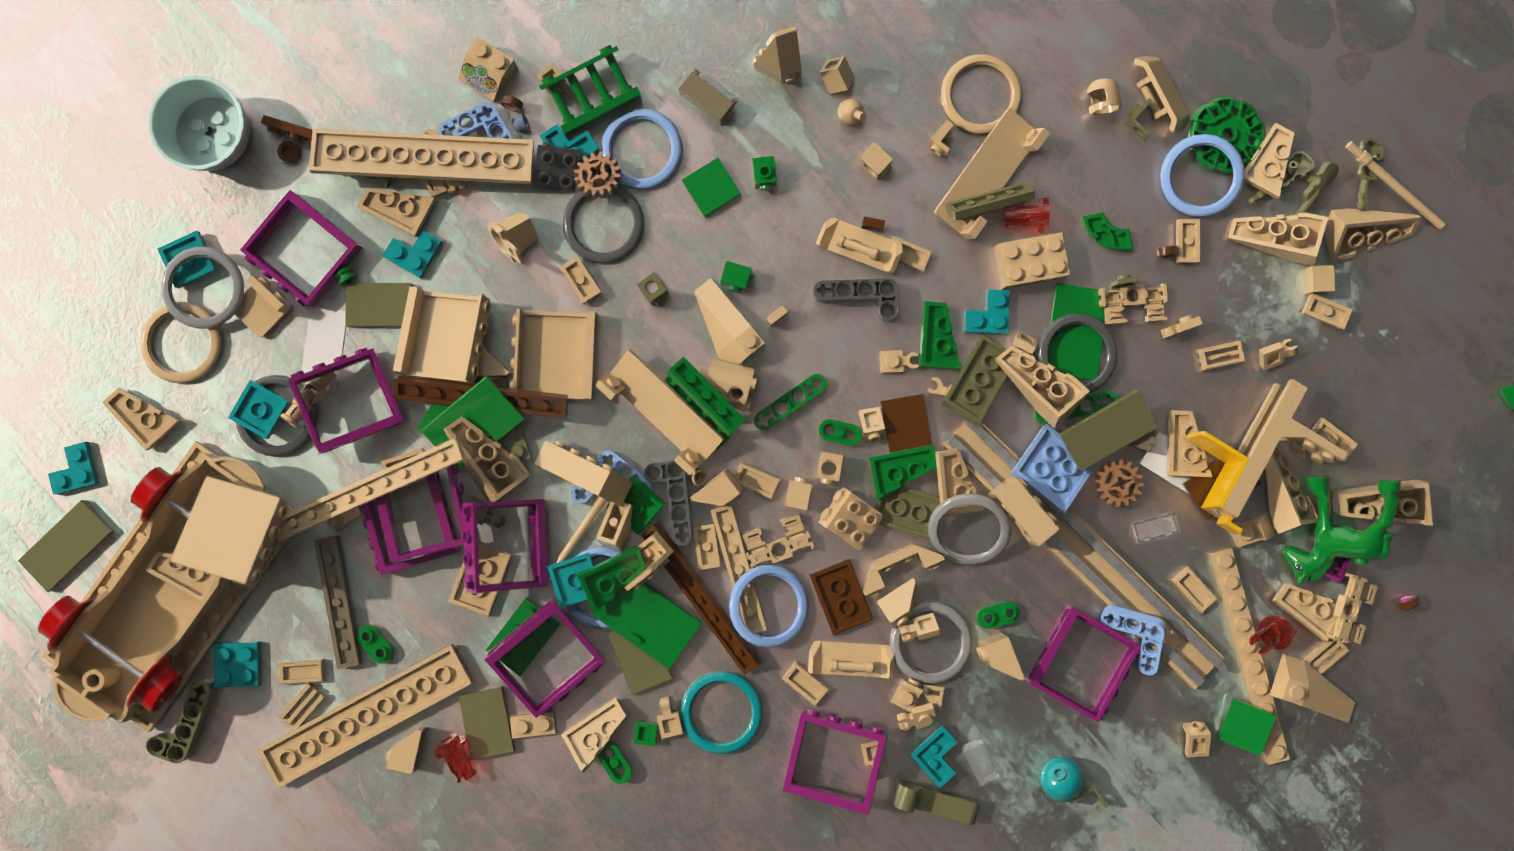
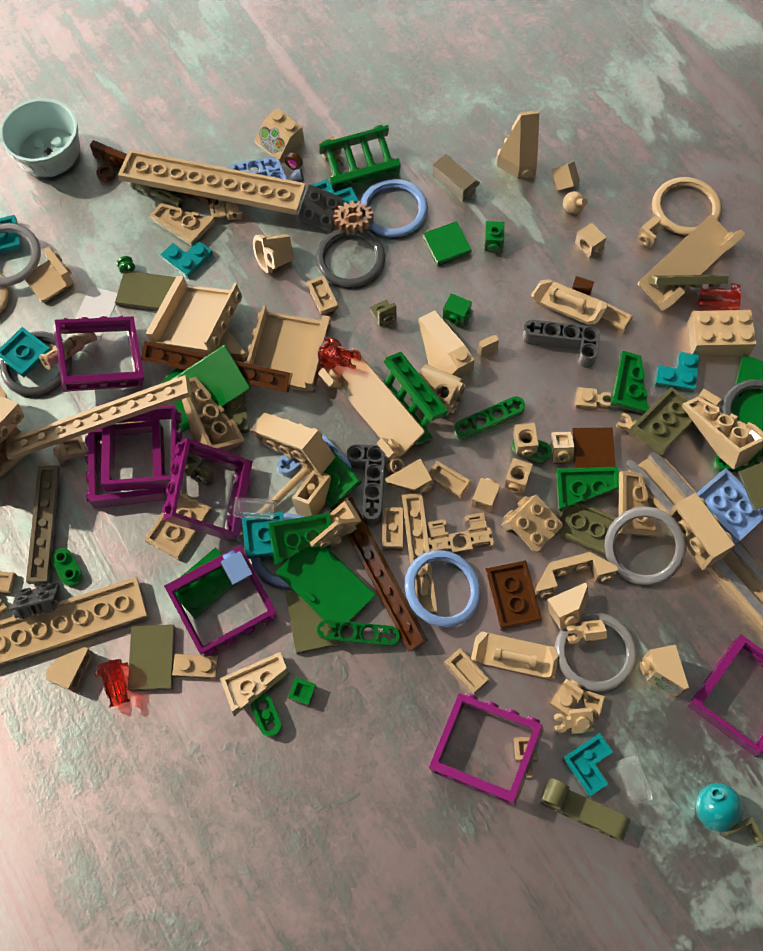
camera: 15 degrees right, 20 degrees down
magenta window [240,190,362,307] -> none
tan plate [657,696,683,739] -> none
teal wedge [680,671,763,754] -> none
green plate [976,601,1020,629] -> none
none -> dark grey hinge [10,583,59,620]
none -> light blue brick [221,550,252,585]
none -> clear tile [233,497,276,520]
none -> green beam [316,619,400,646]
none -> clear red piece [318,337,361,370]
none -> tan brick [513,423,538,456]

